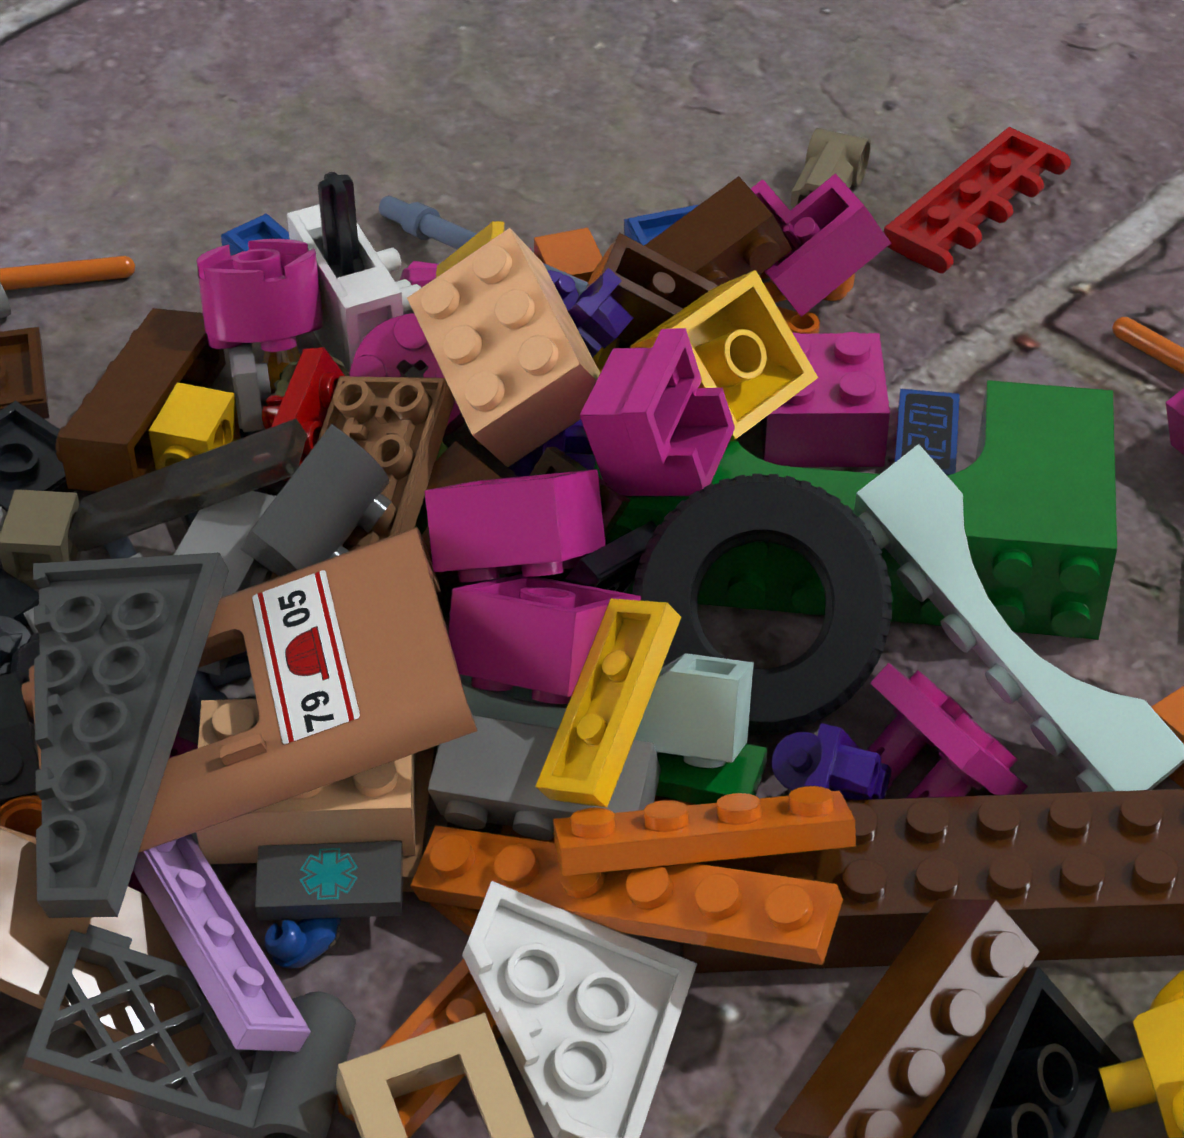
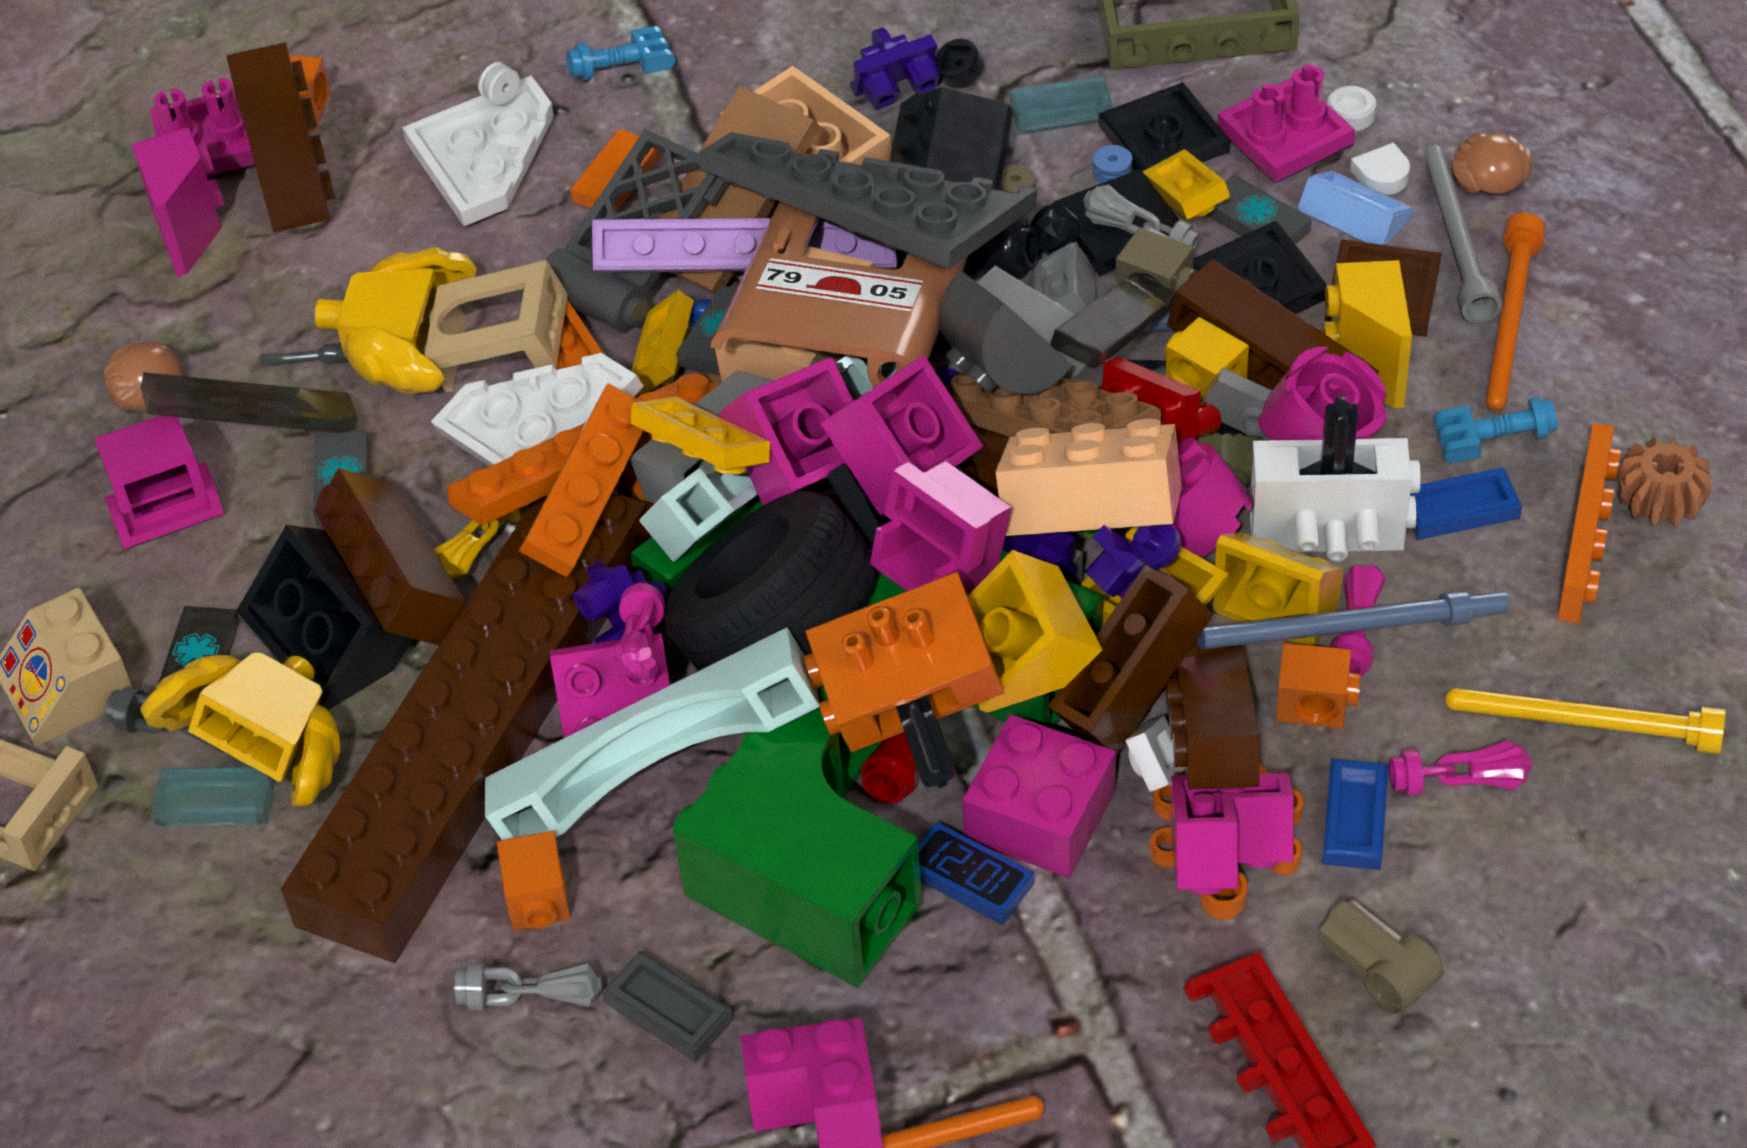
camera: 120 degrees right, 5 degrees up
none -> yellow piece [433,504,529,579]
none -> dark pink piece [614,583,665,680]
none -> yellow plate [631,290,694,395]
none -> orange piece [803,572,1004,788]
none -> yellow slope [1322,260,1412,409]
none -> dark pink piece [1389,739,1532,796]
none -> dark azure hinge [1433,396,1558,463]
none -> yellow piece [1445,688,1725,755]
none -> orange plate [1557,423,1621,624]
none -> nougat gear [1617,436,1712,528]

